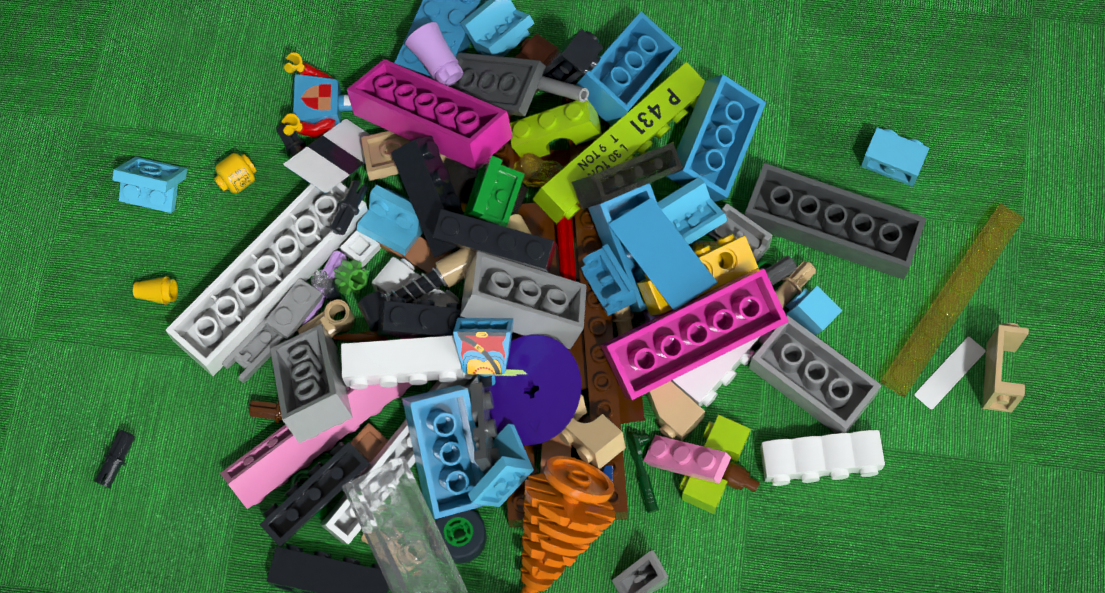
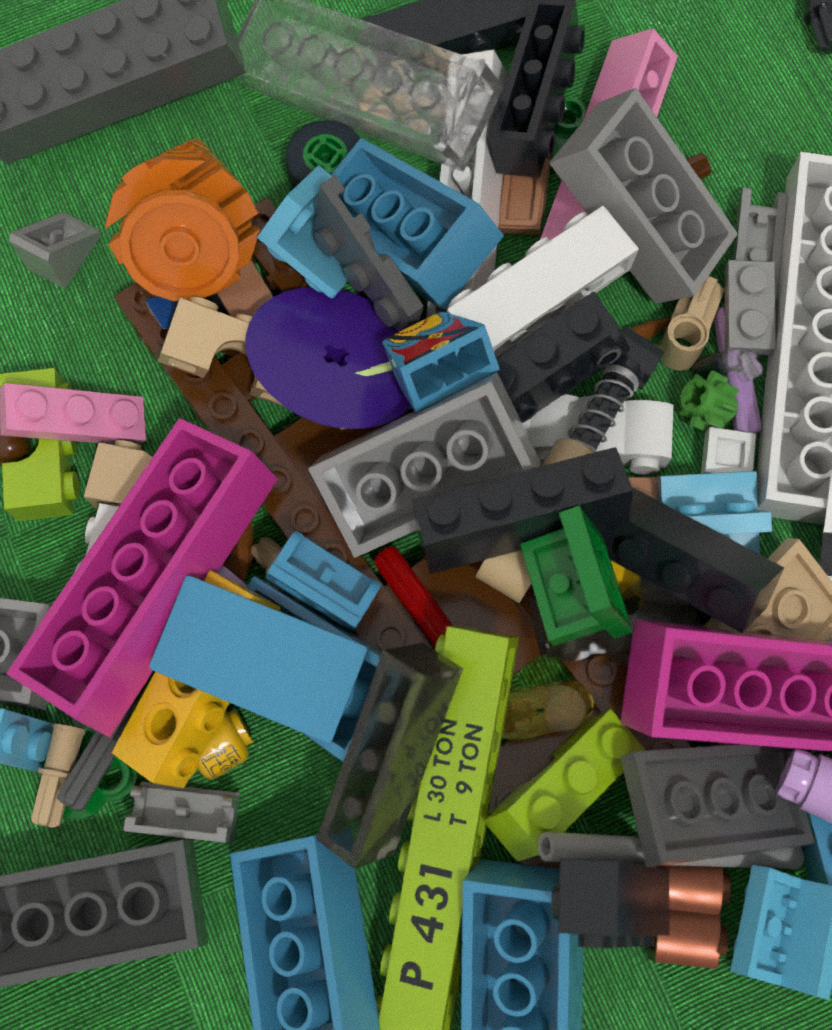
camera: 145 degrees right, 5 degrees up
black axle [330,181,368,236] -> none
dark green piece [627,431,659,513] -> none
medium azure bracket [657,177,727,245] -> none

